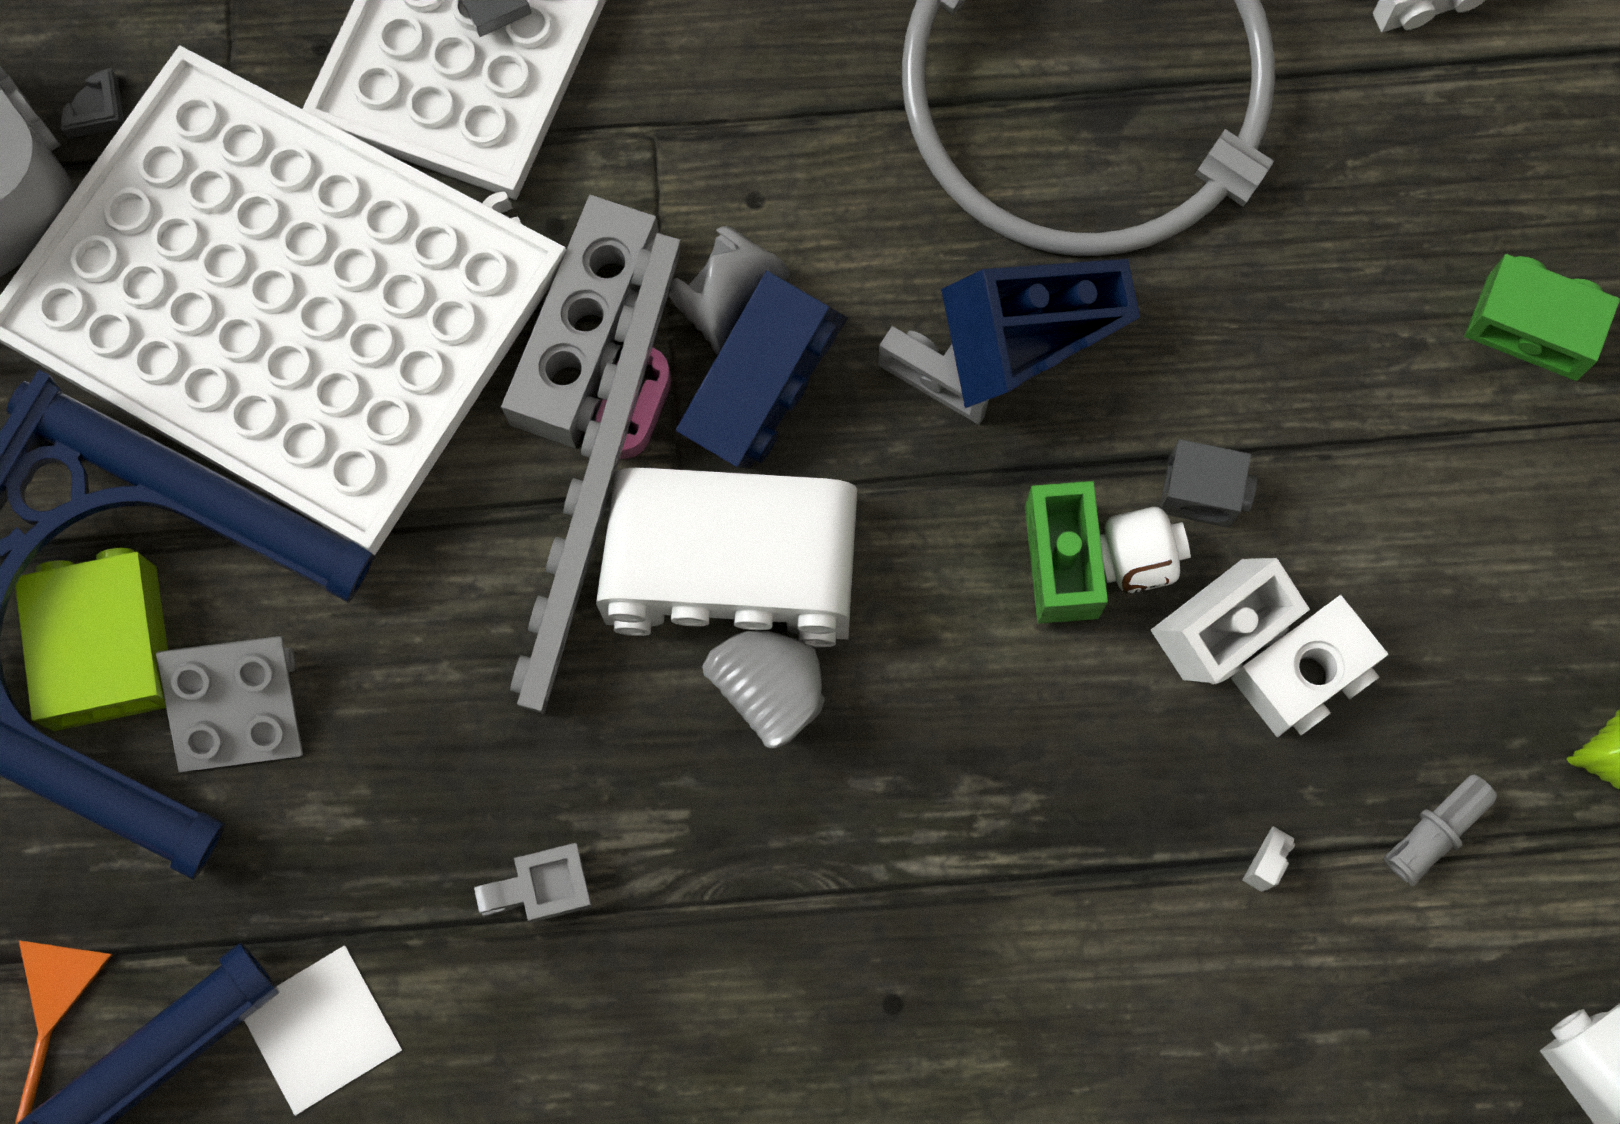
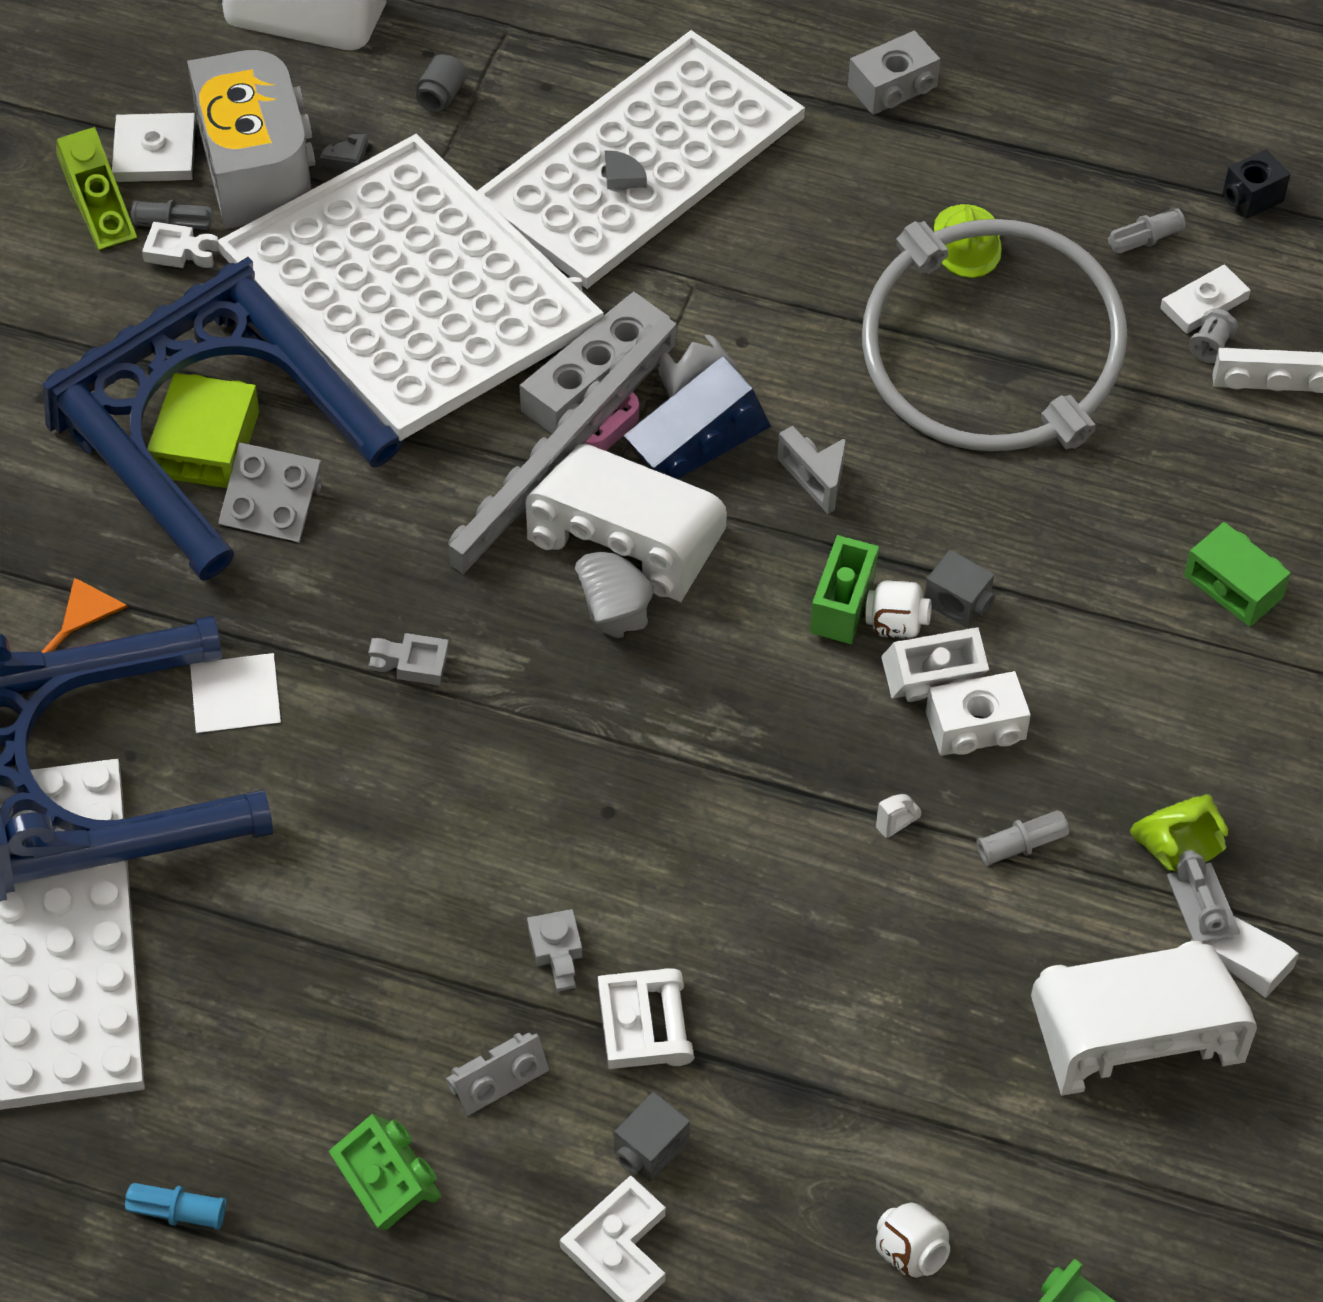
camera: 20 degrees right, 20 degrees down
dark blue wedge [941,259,1140,408] -> none

